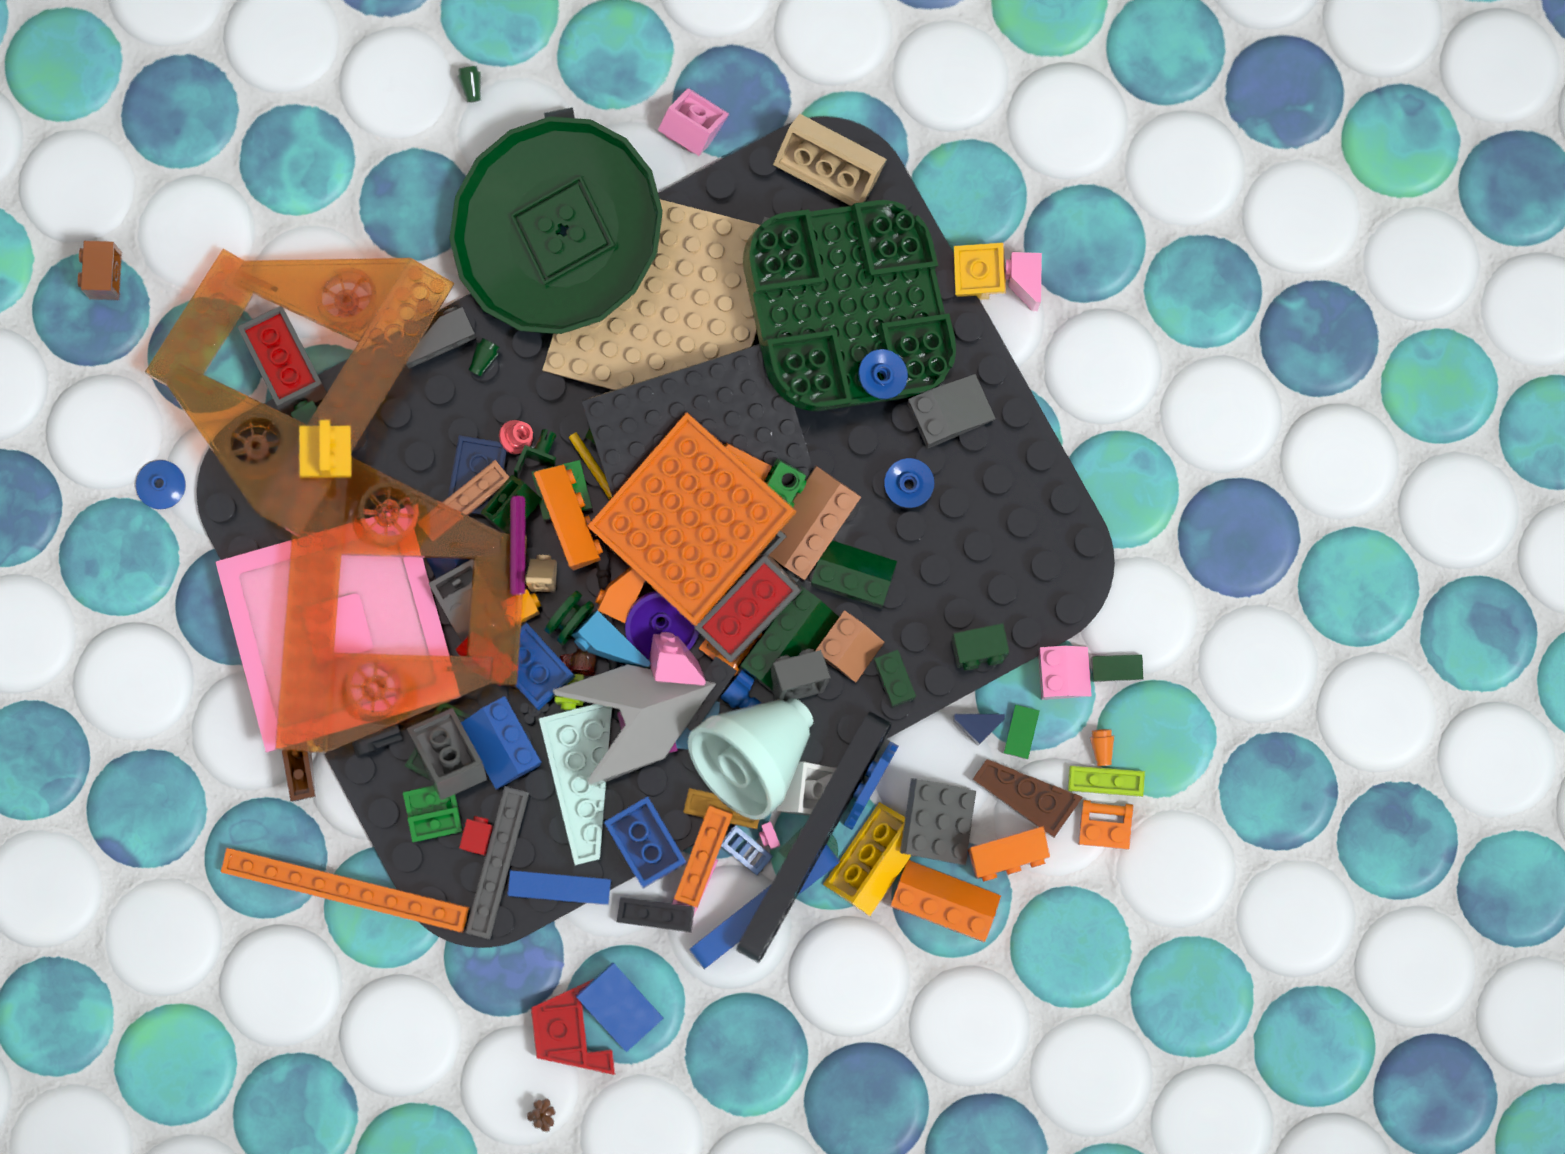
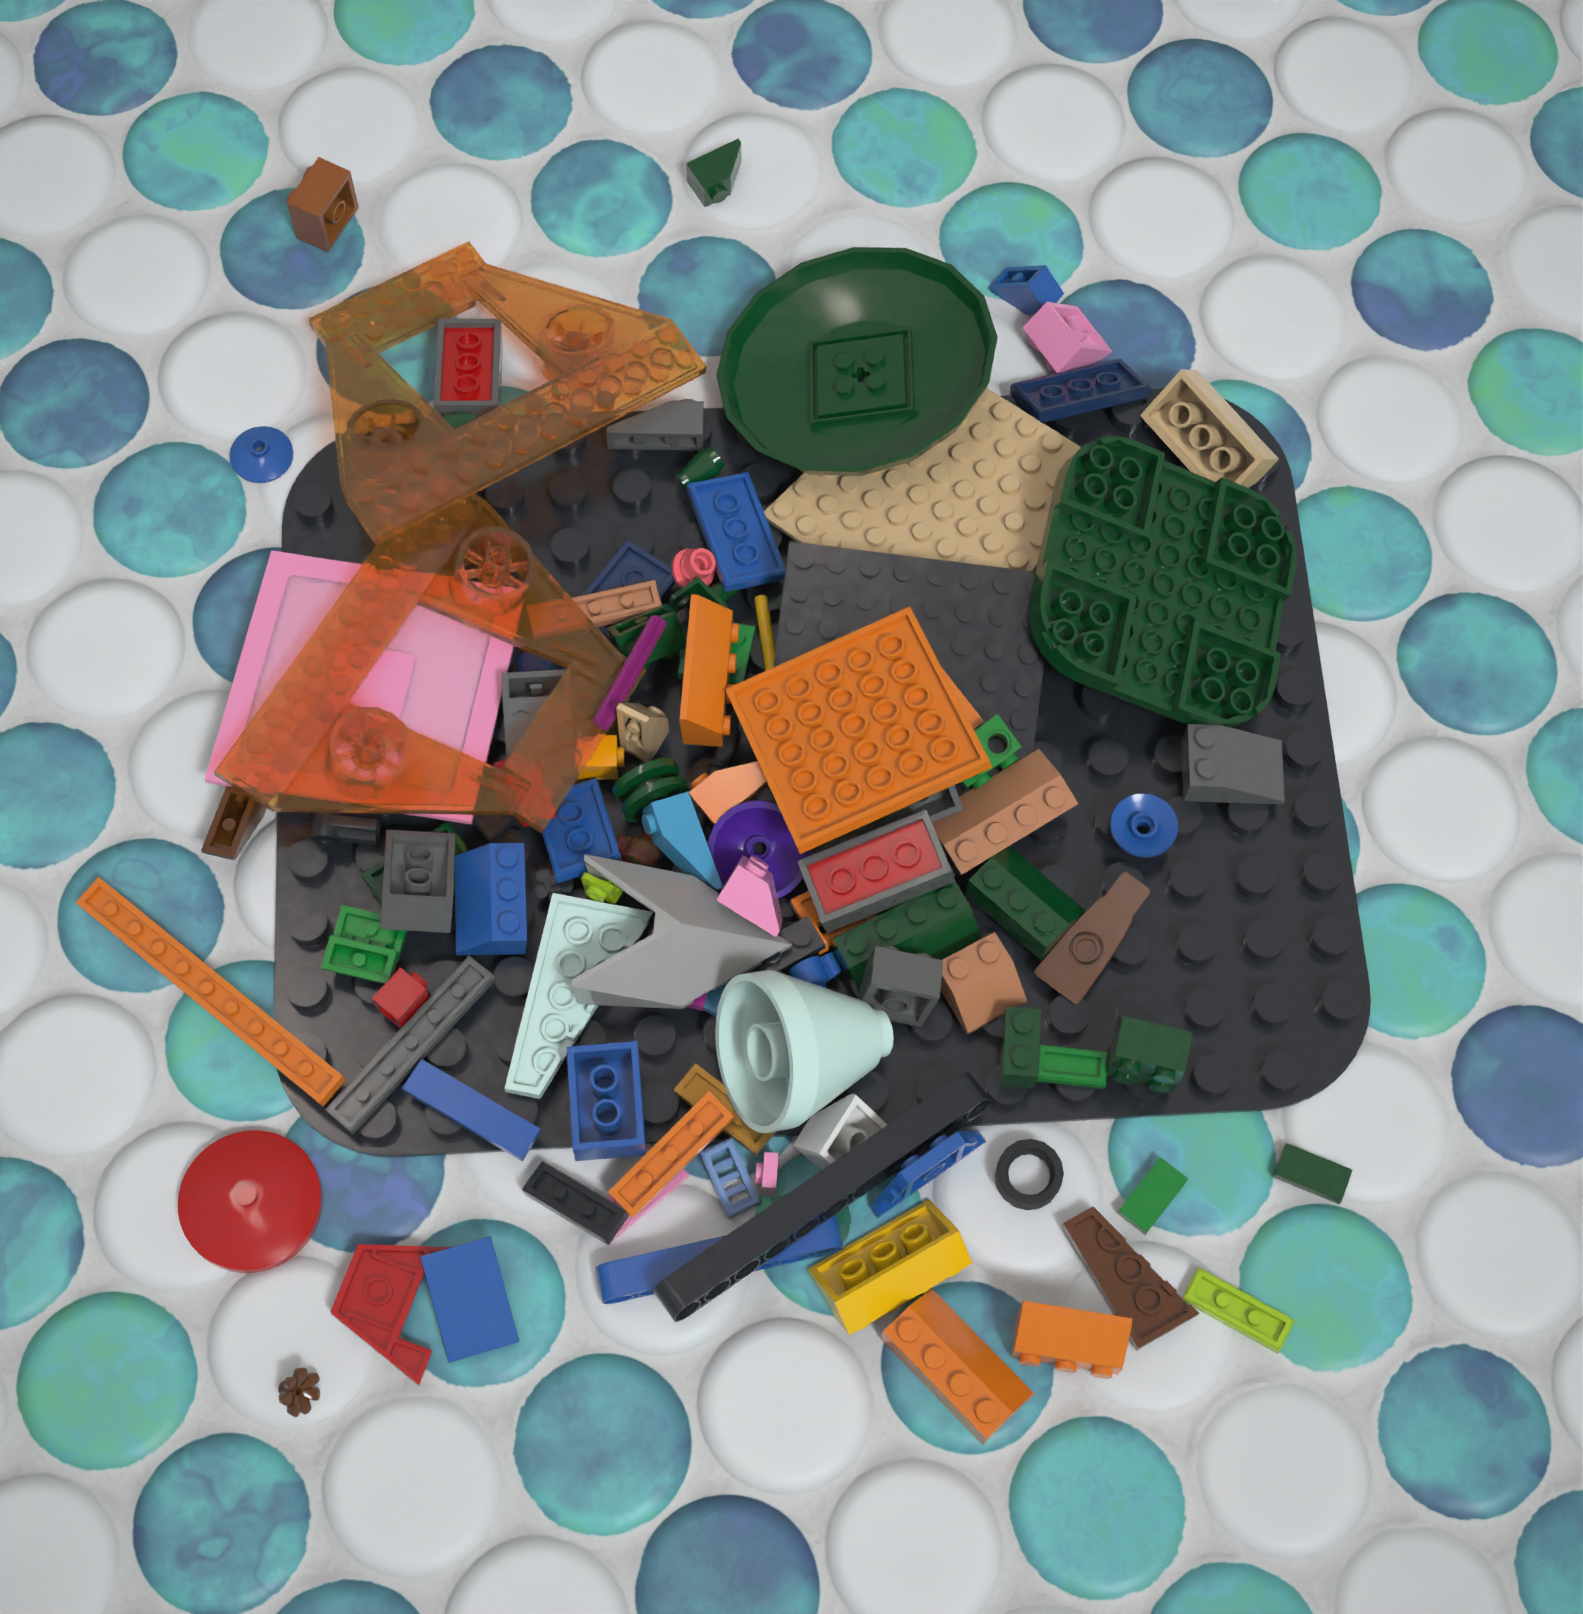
camera: 25 degrees right, 15 degrees down
yellow bracket [299,420,351,478] -> none
dark green cone [457,66,481,103] -> none
blue dish [859,349,908,399] -> none
dark grey plate [900,778,976,865] -> none
dark blue slope [953,714,1005,746] -> none
yellow bracket [954,243,1006,300] -> none
bright pink slope [1005,252,1042,311] -> none
bright pink slope [1038,646,1092,700] -> none
orange plate [1079,800,1133,850] -> none
orange cone [1090,729,1115,766] -> none
none -> red dish [178,1130,323,1273]
none -> dark green slope [686,138,741,207]
none -> blue tile [686,472,786,592]
none -> blue slope [989,265,1064,315]
none -> black tyre [995,1139,1064,1210]
none -> dark blue tile [1010,359,1151,423]
none -> reddish brown piece [1035,872,1150,1005]
none -> green tile [1037,1045,1108,1089]

